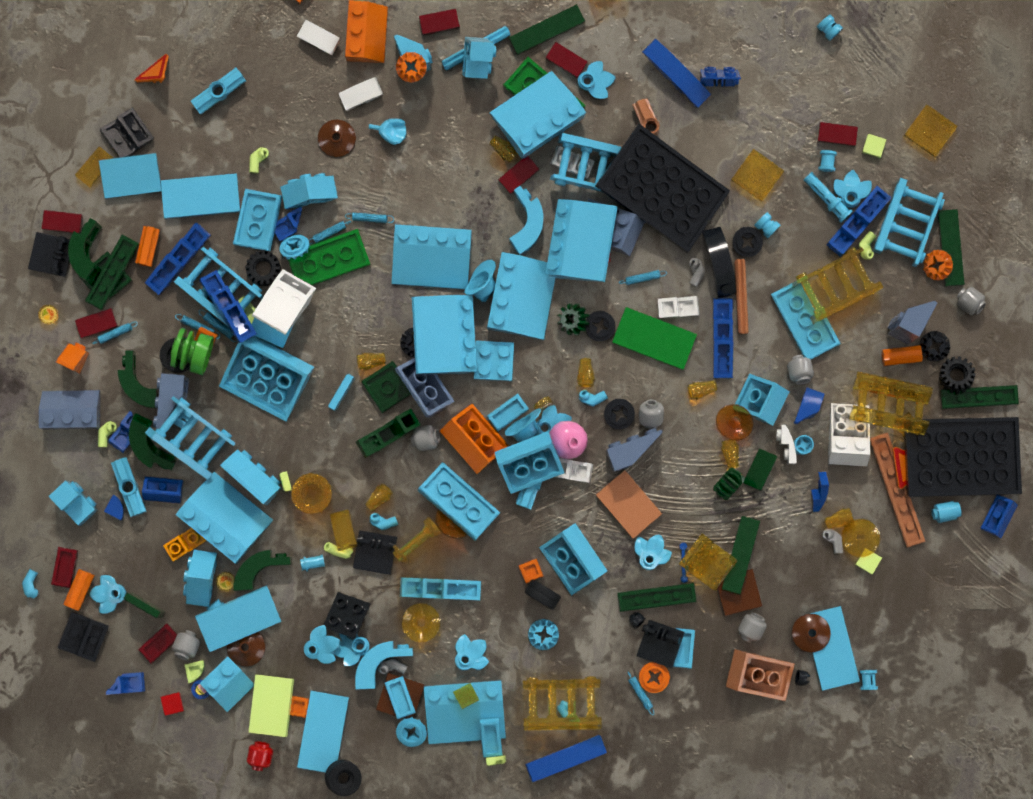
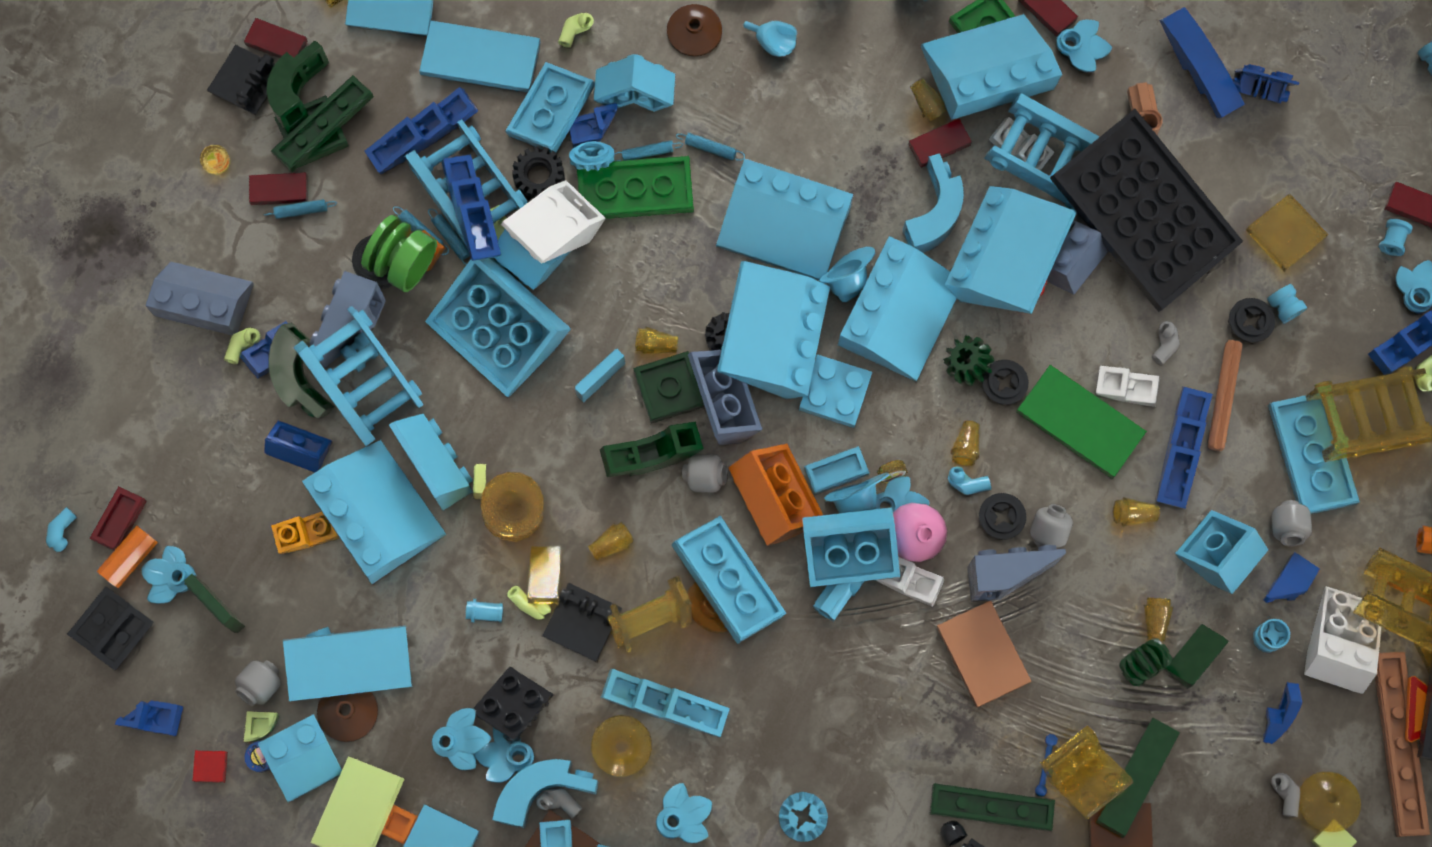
camera: 15 degrees right, 10 degrees down
medium azure brick [49,480,98,526] -> none
orange slope [56,343,89,374] -> none
blue tile [104,495,124,521] -> none
medium azure piece [111,457,147,517] -> none
dark green arch [118,351,159,409] -> none
orange axle [135,226,160,267] -> none
dark red tile [138,623,177,664] -> none
medium azure brick [183,550,217,607] -> none
clear yellow tile [216,572,235,591] -> none
dark green arch [233,550,292,591] -> none
medium azure arm [370,513,398,530] -> none
orange tile [519,559,543,583] -> none
black tyre [524,579,561,610] -> none
medium azure slope [539,523,607,596] -> none
medium azure piece [619,270,667,285] -> none
medium azure plate [634,534,672,570] -> none
black arch [702,227,737,298] -> none
clear orange dish [716,404,754,441] -> none
white slope [776,425,797,465] -> none
medium azure pin [803,172,853,223] -> none
clear yellow cone [824,508,854,529] -> none

